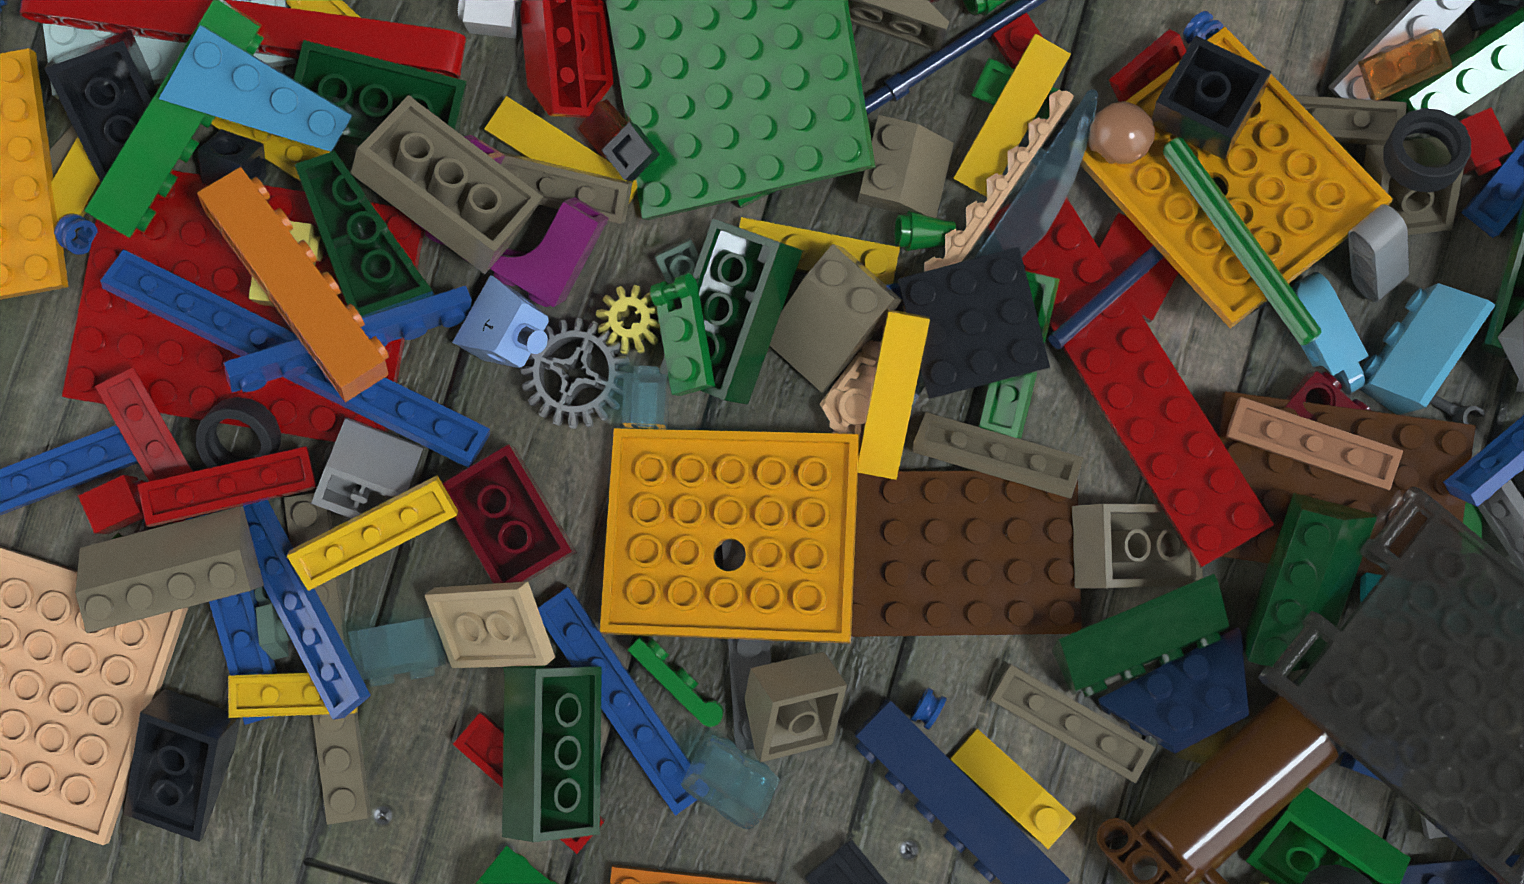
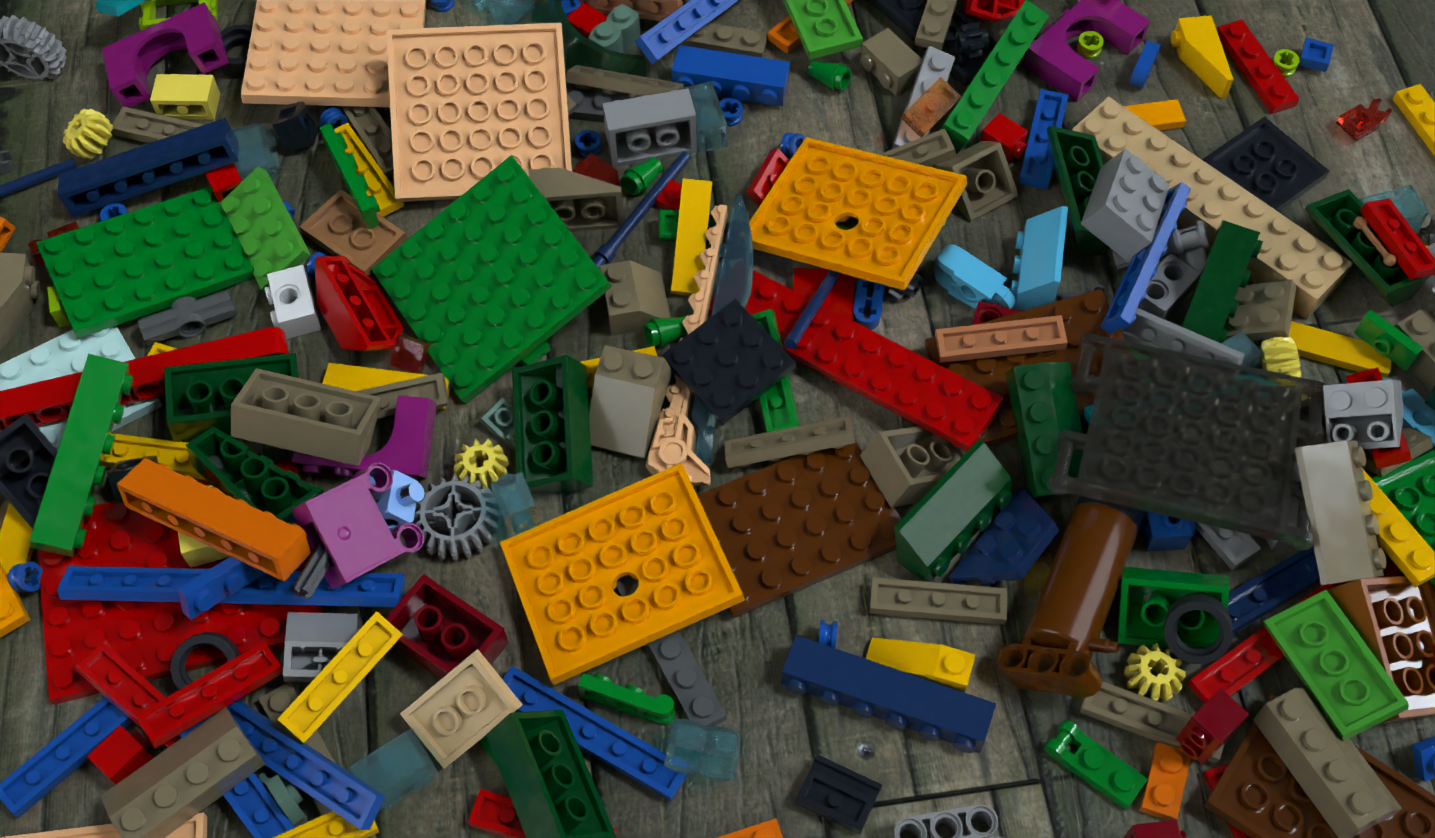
camera: 25 degrees left, 25 degrees down
dark azure wing [159,25,353,152] -> none
black plate [602,122,660,182] -> none
green plate [650,273,715,396] -> none
dark tan slope [744,652,847,763] -> none
yellow tile [858,309,930,480] -> none
nougat hair [1087,101,1155,164] -> none
black brick [1152,36,1272,160] -> none
green axle [1163,137,1322,346] -> none
light grey beam [1348,204,1409,303] -> none
black tyre [1383,108,1471,192] -> none
none -> magenta piece [291,462,424,599]
none -> blue beam [853,278,885,330]

